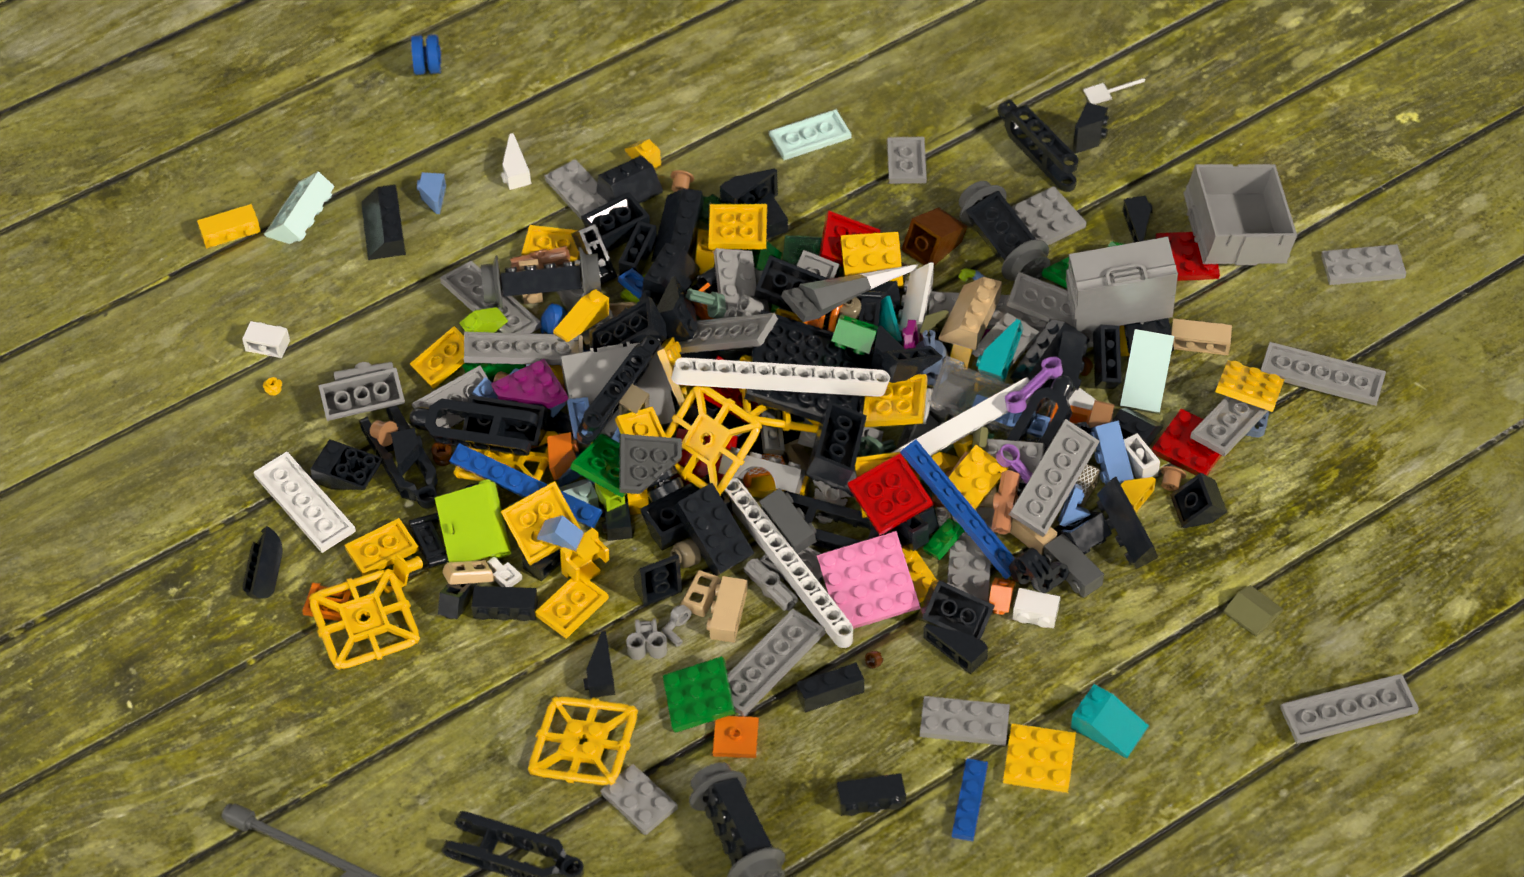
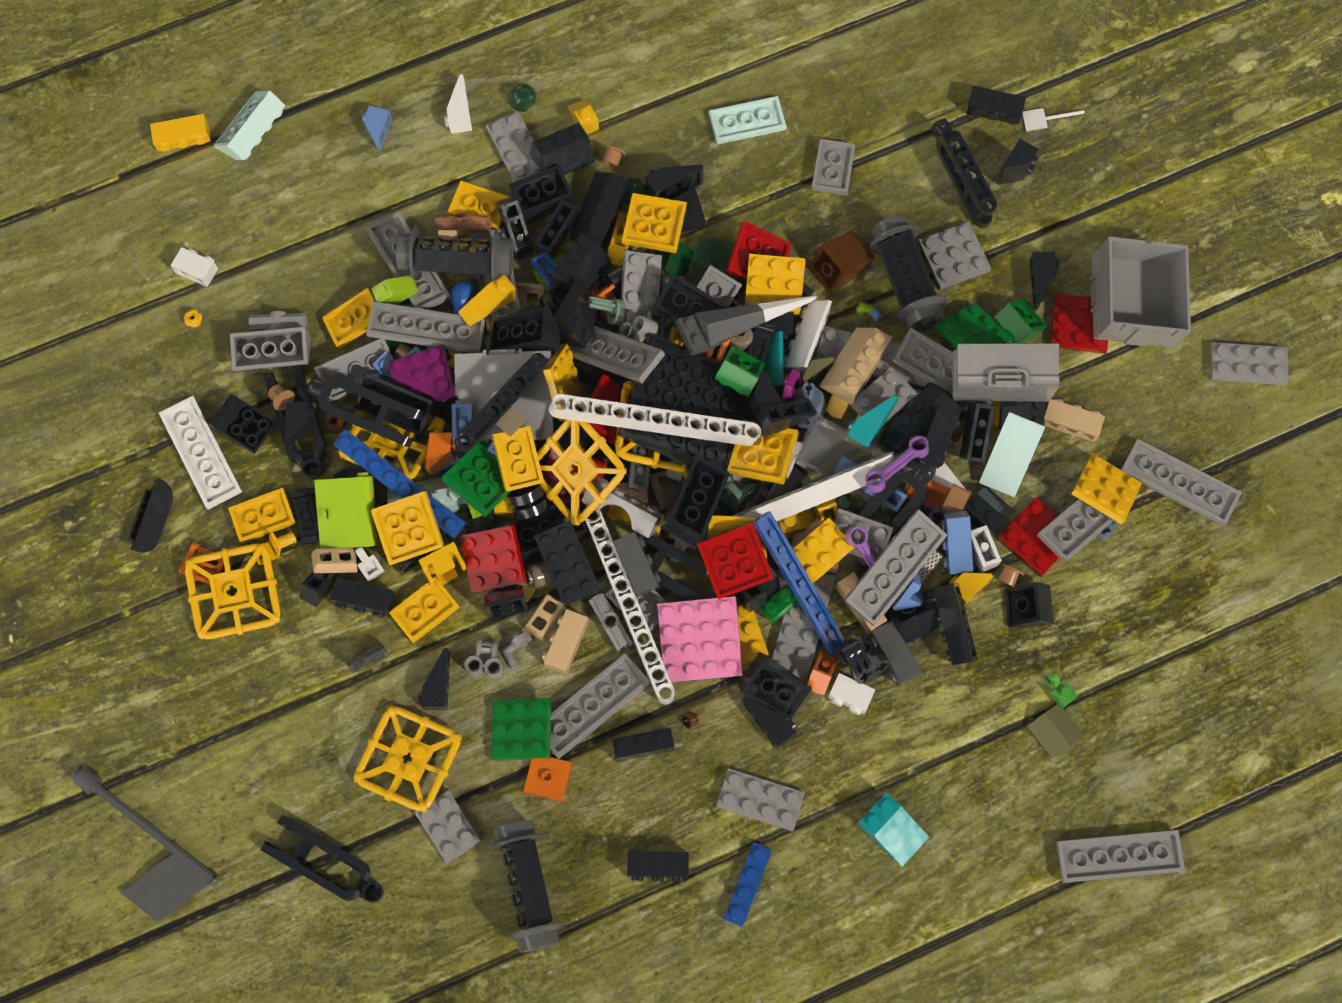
camera: 10 degrees right, 20 degrees up
black slope [361,184,406,260] -> none
medium blue slope [537,515,584,551] -> none
dark grey plate [619,434,682,494] -> none
olive tile [972,427,988,449] -> none
nougat piece [991,470,1020,535] -> none
yellow plate [1003,723,1076,793] -> none
none -> dark grey slope [346,642,389,673]
none -> red plate [459,525,527,593]
none -> clear green hair [509,83,537,112]
none -> black brick [966,86,1026,125]
none -> bright green plate [1044,672,1078,709]

